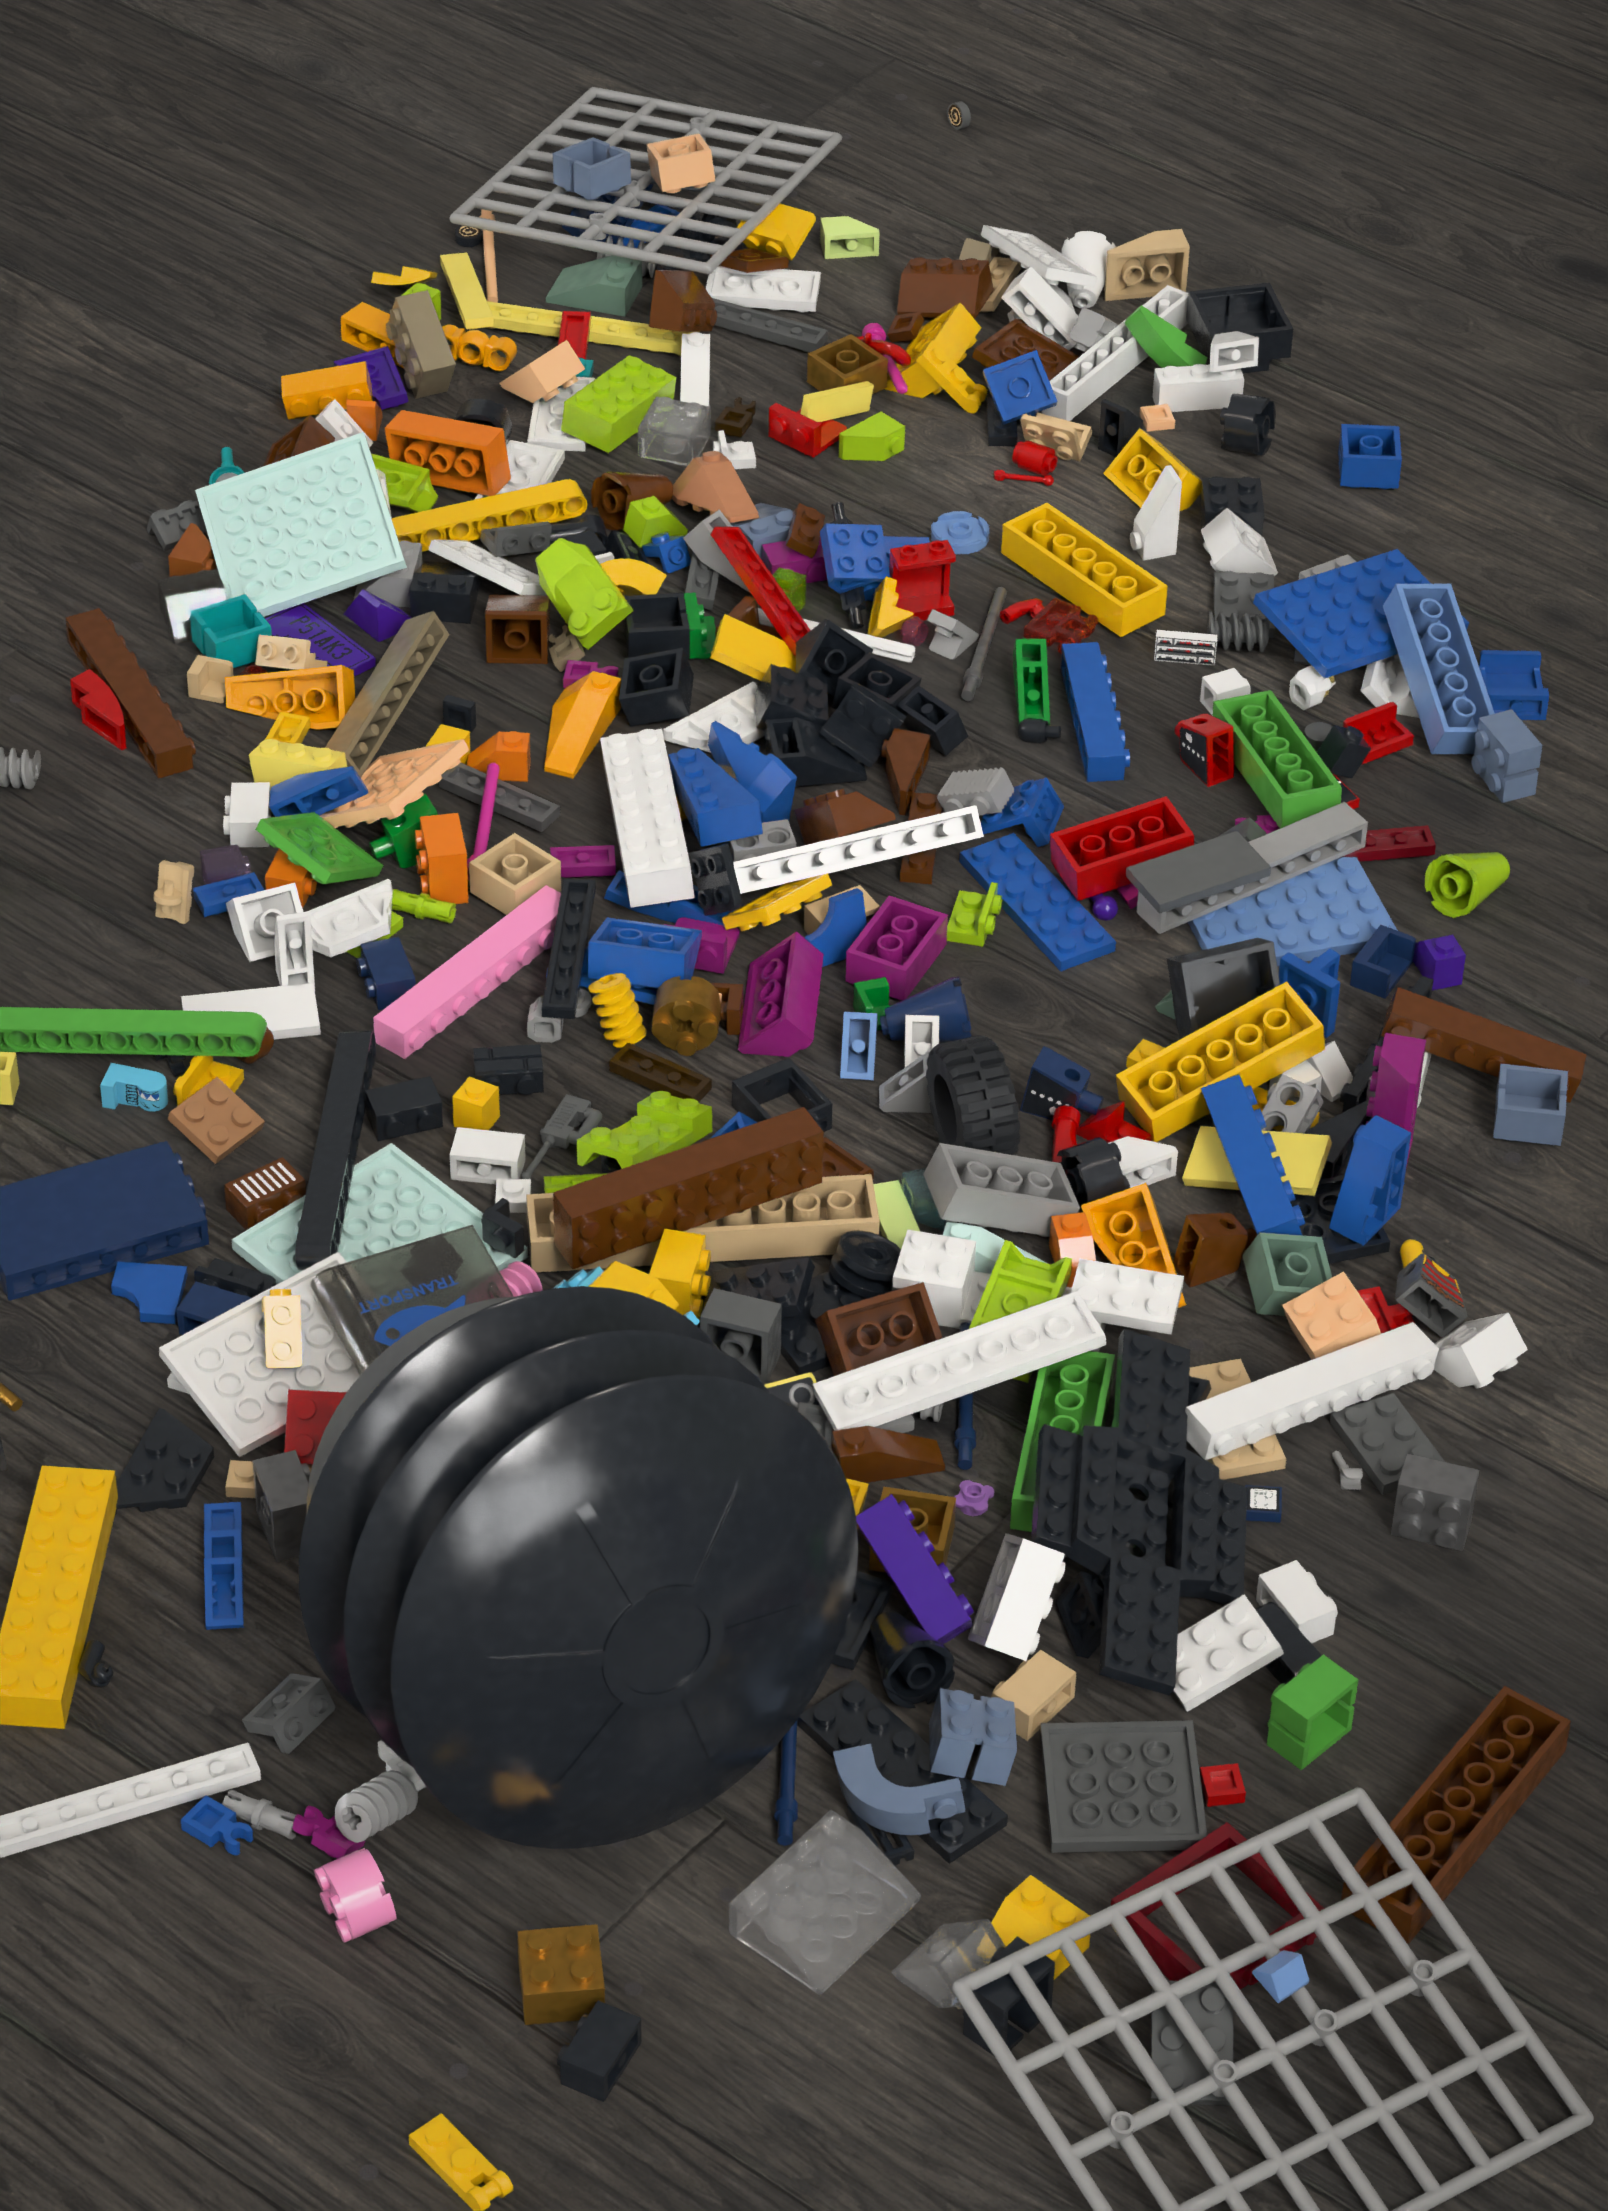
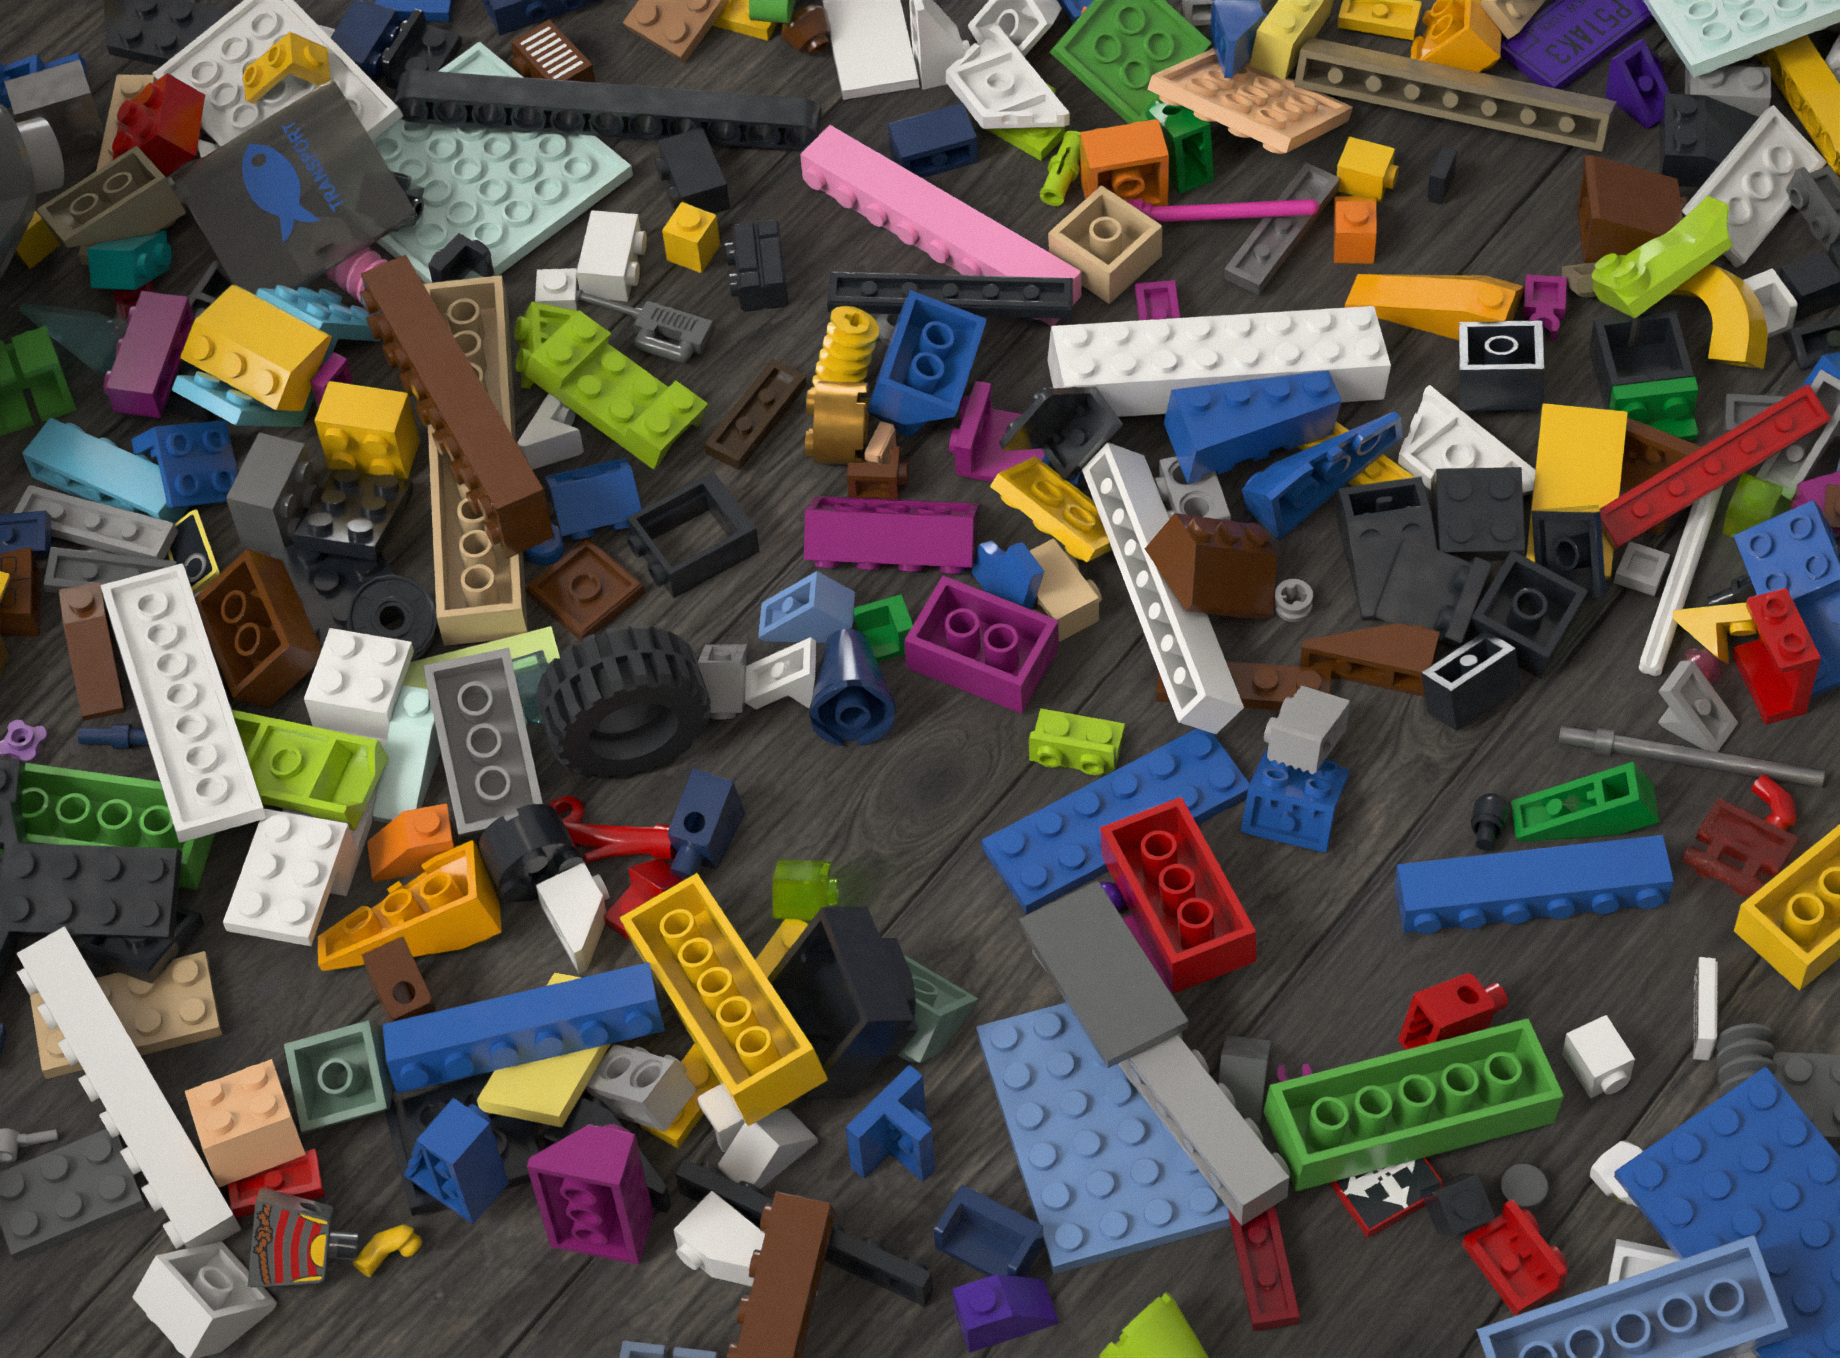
camera: 95 degrees right, 15 degrees up
none -> clear neon green brick [773,859,839,920]

